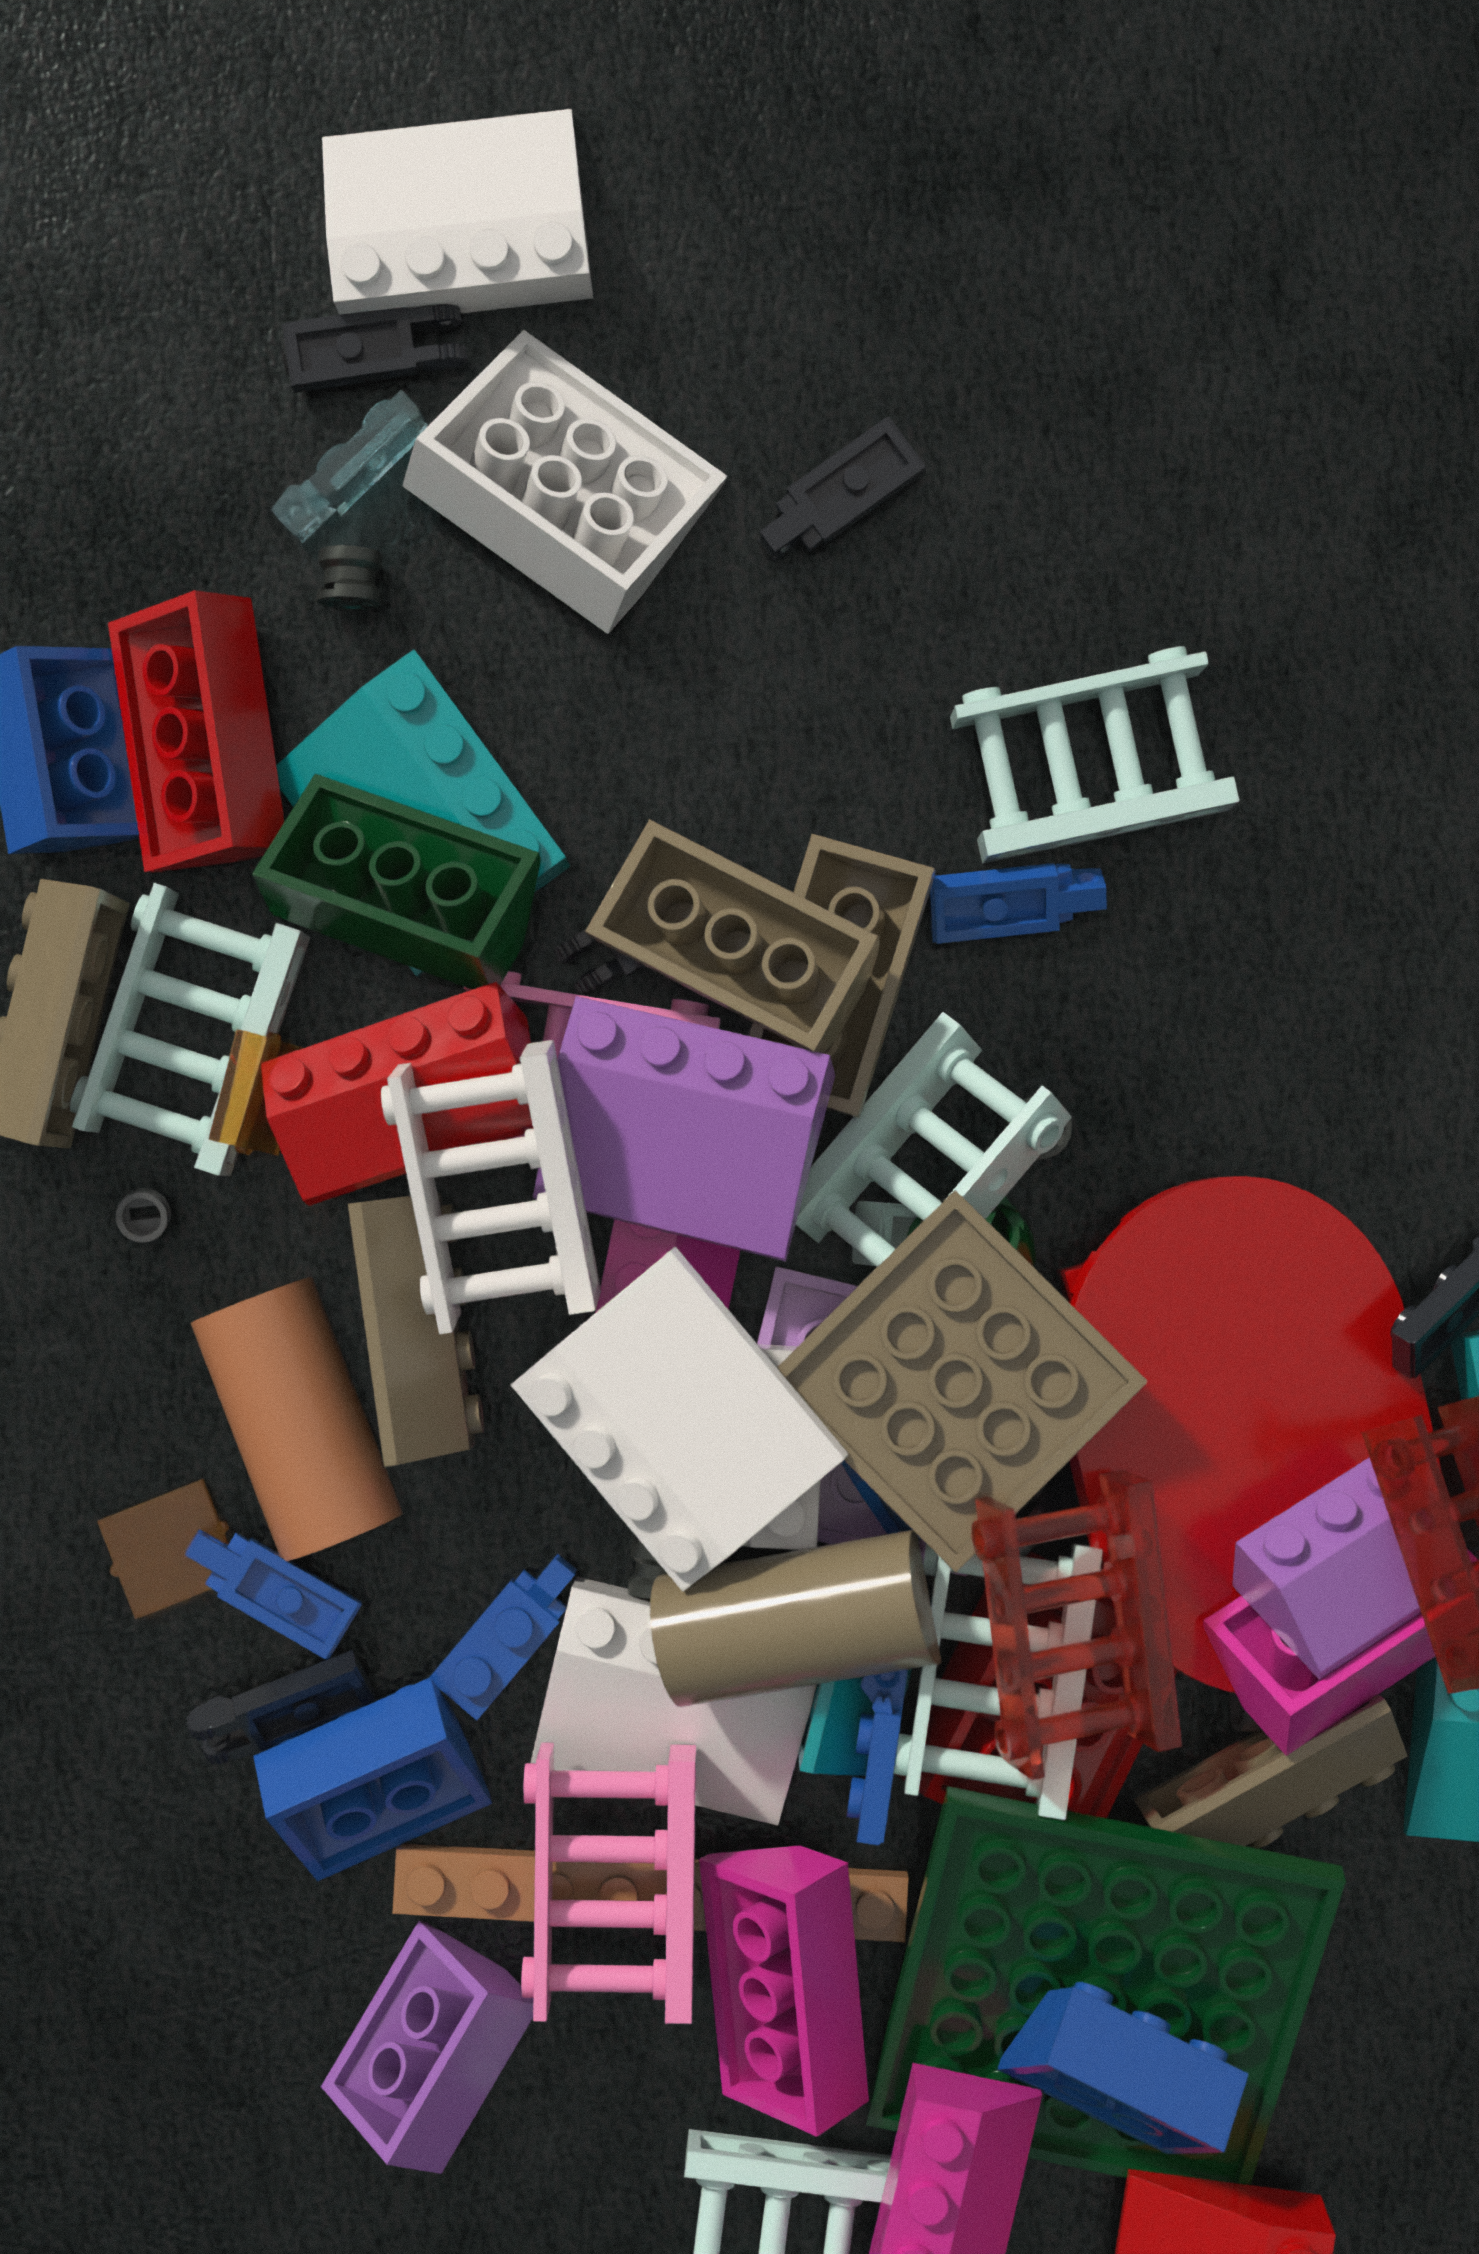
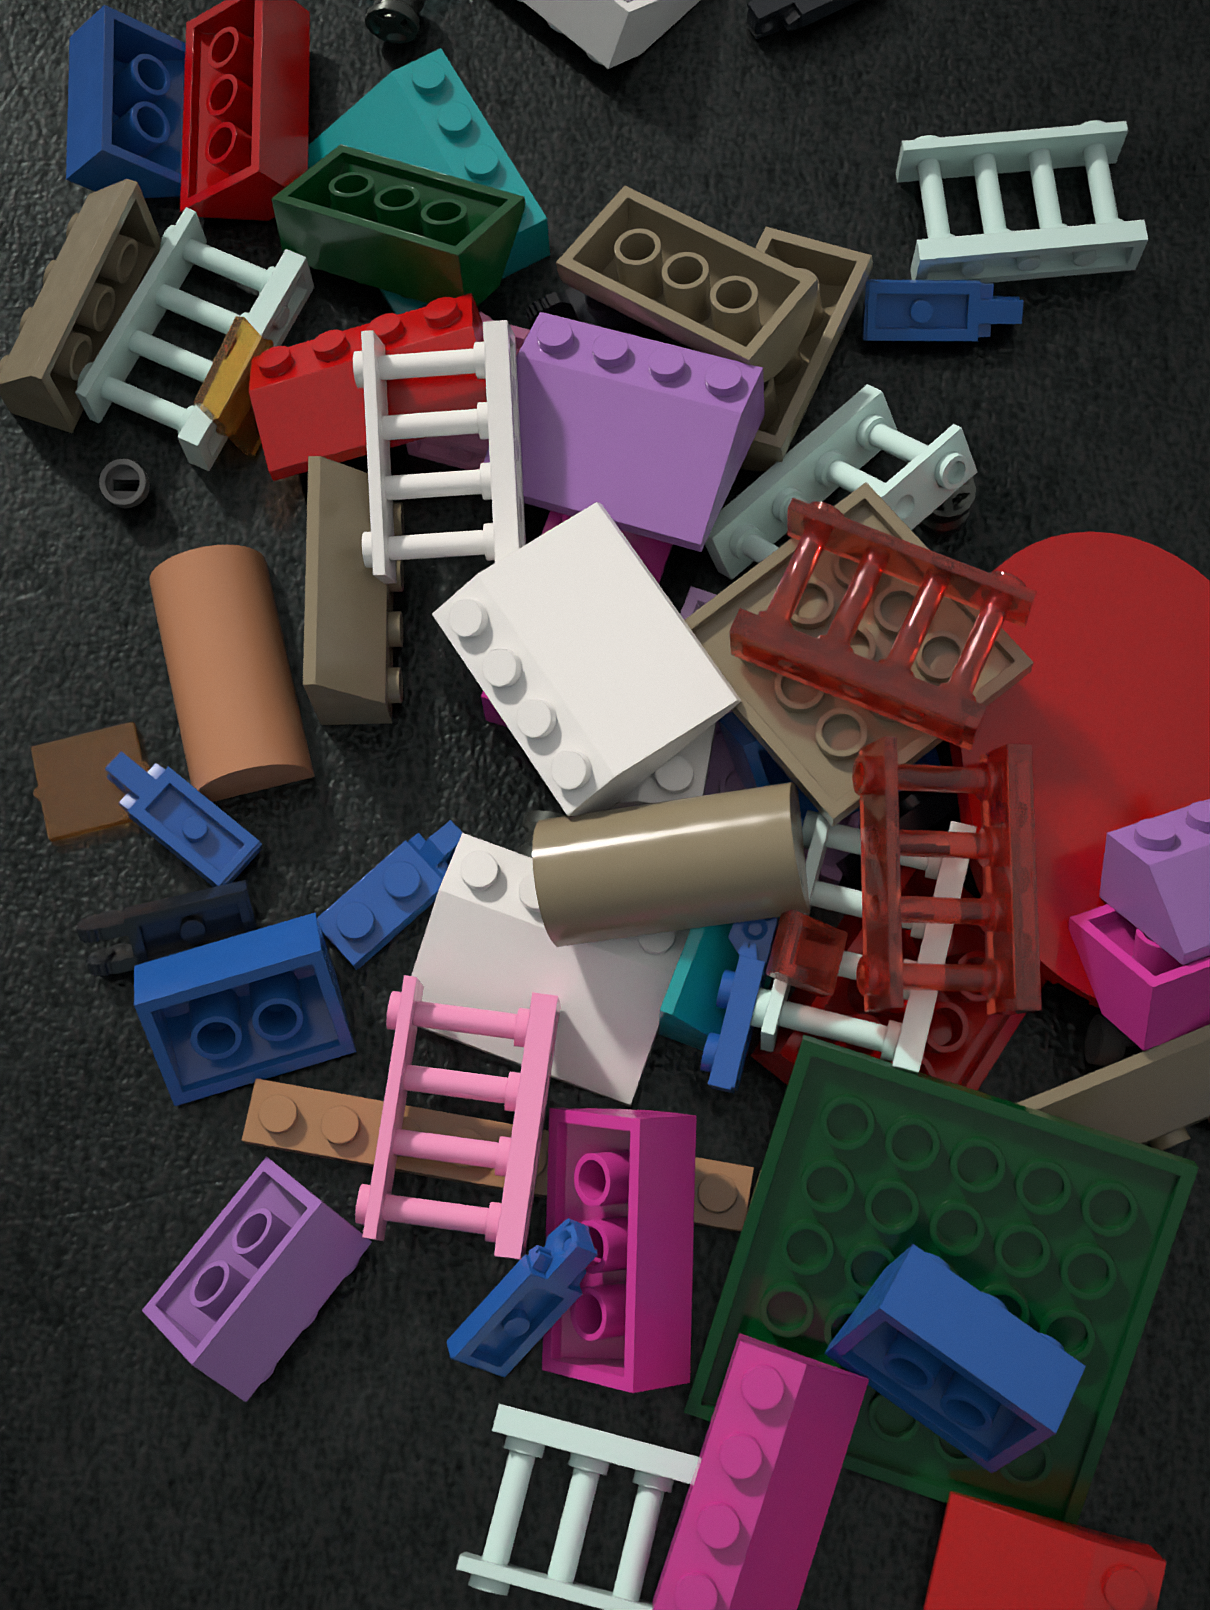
camera: 10 degrees right, 15 degrees down
none -> blue hinge [447,1218,598,1377]
none -> clear red fence [729,498,1037,751]
none -> clear red tile [765,909,848,998]

